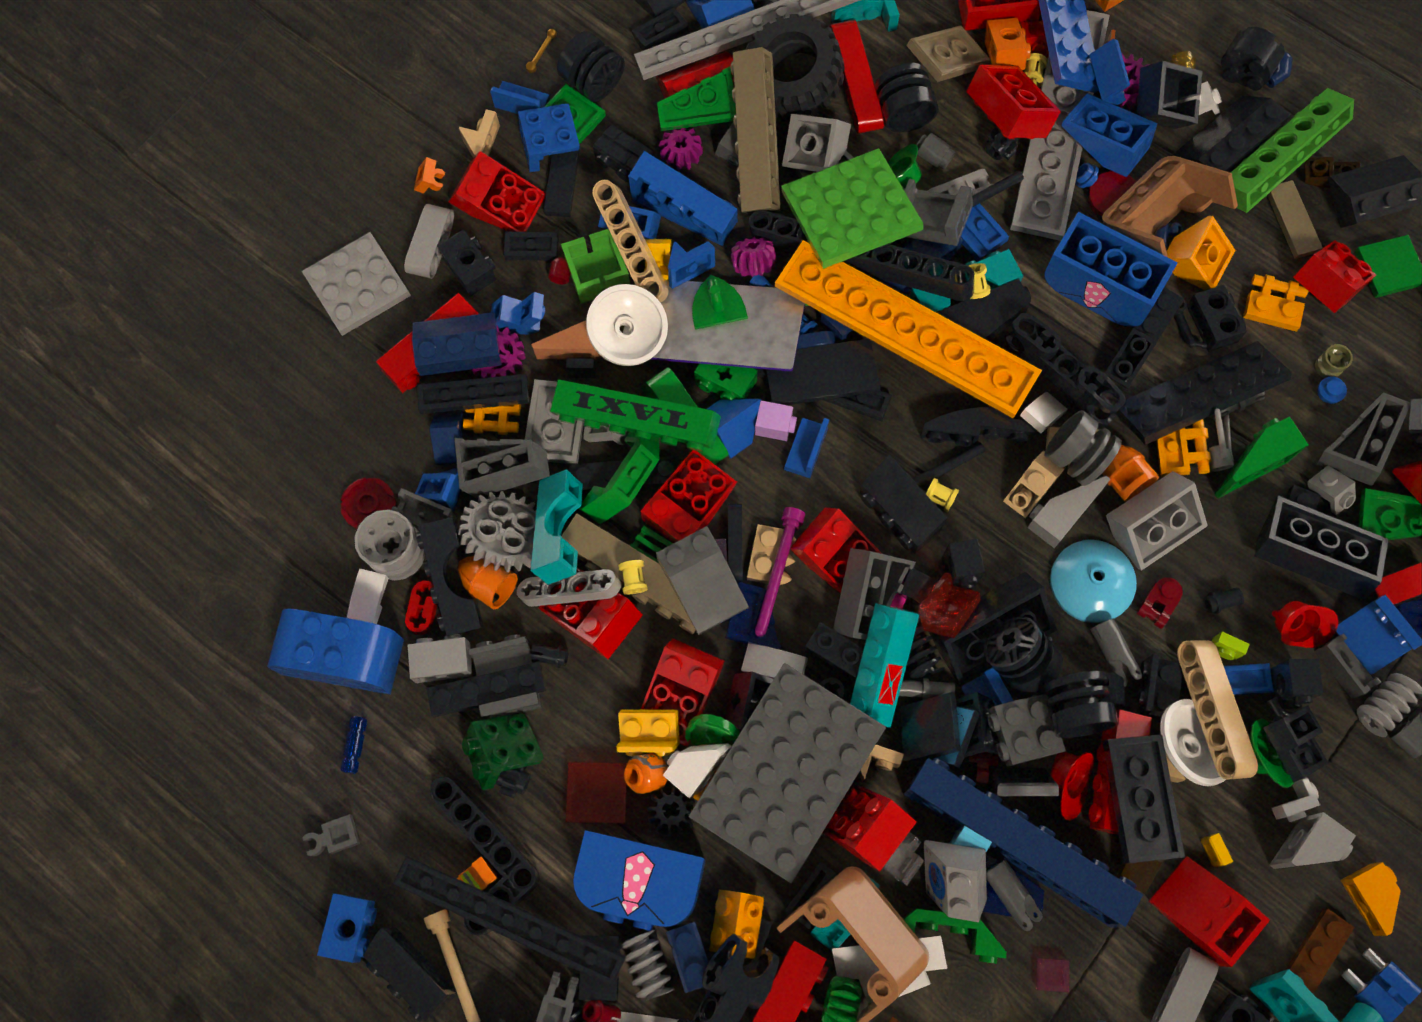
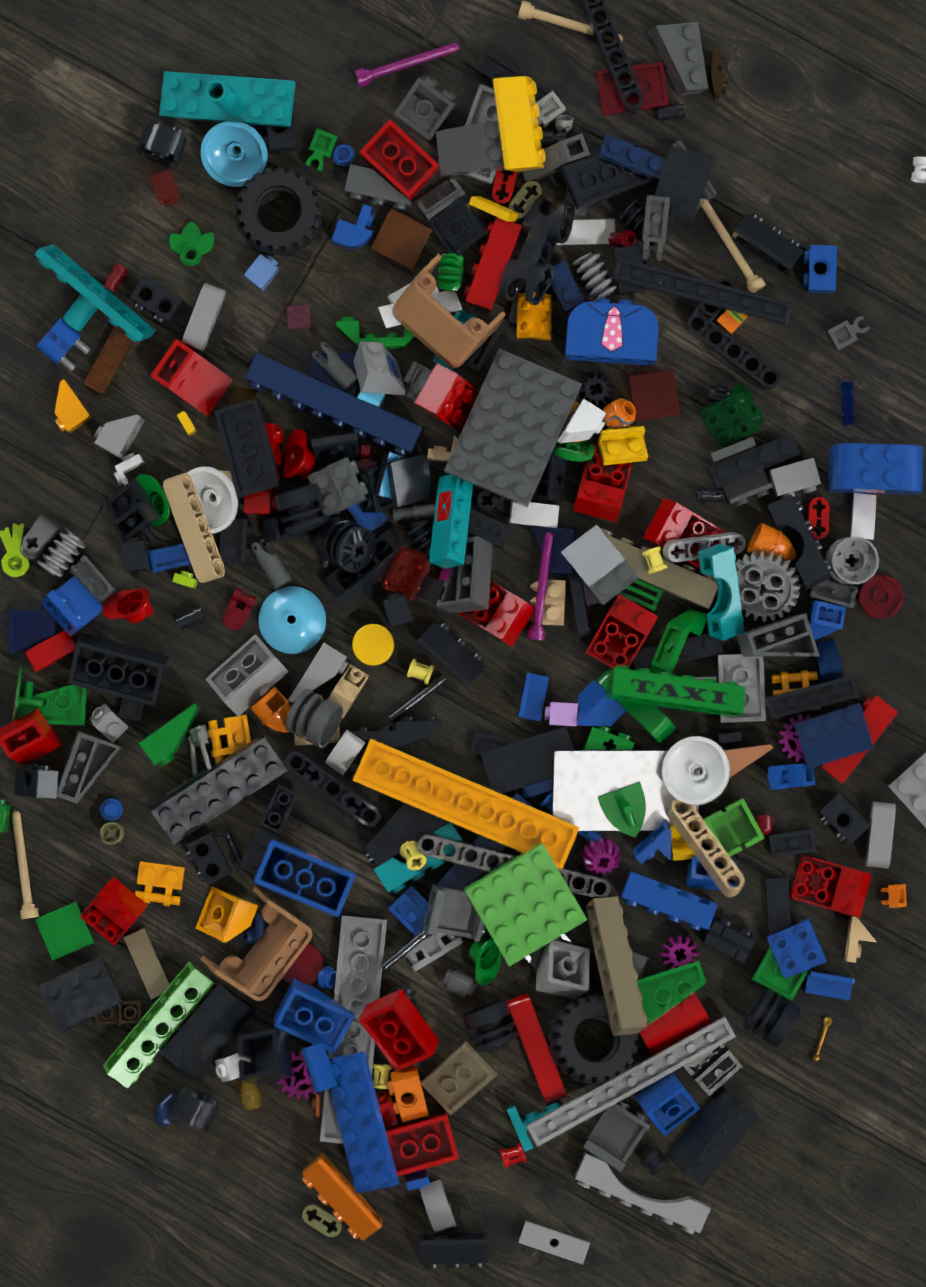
camera: 165 degrees right, 15 degrees up
none -> yellow head [352,624,394,666]

